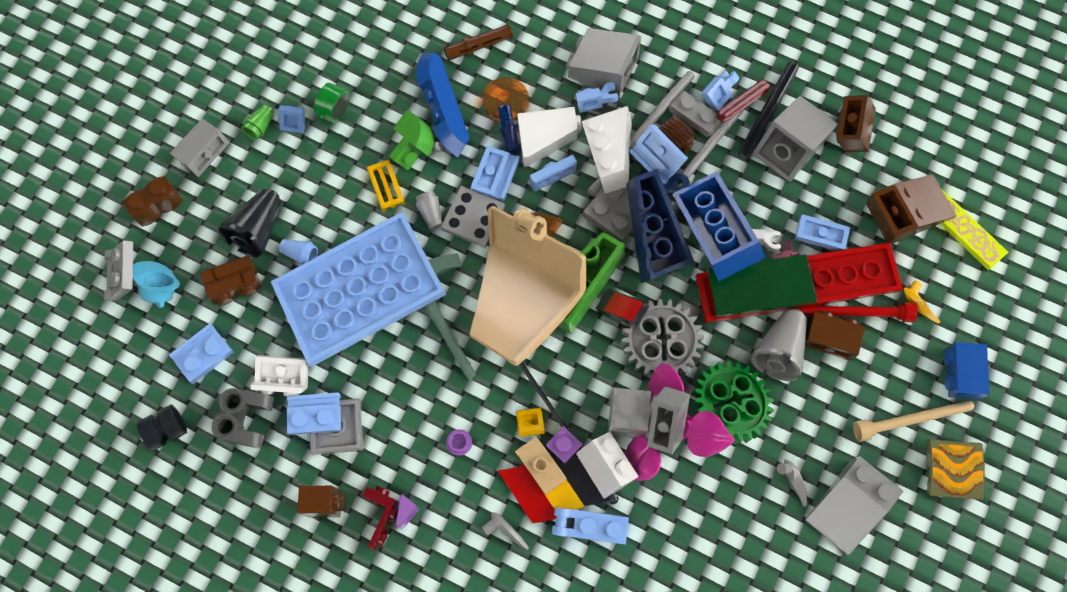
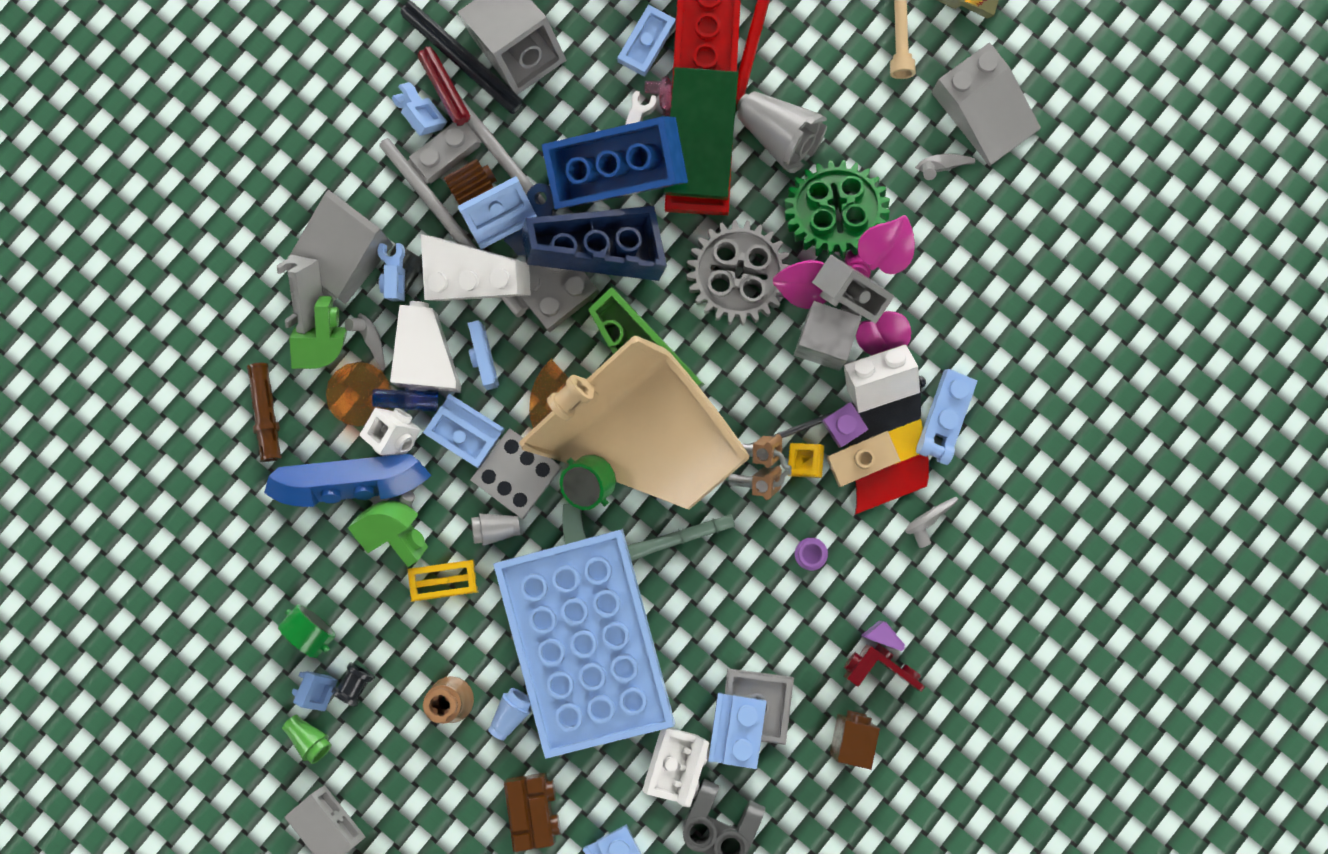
camera: 75 degrees left, 10 degrees up
black cone [218,189,281,258] -> none
tile [595,289,649,327] -> none
reddish brown brick [805,311,865,360] -> none
none -> light grey hinge [277,255,323,334]
none -> bright green brick [289,296,347,369]
none -> black bush [331,662,375,707]
none -> light grey bar [345,313,385,371]
none -> white brick [359,408,421,456]
none -> medium nougat plant [423,676,474,724]
none -> piece [559,455,616,510]
none -> piece [729,434,792,500]

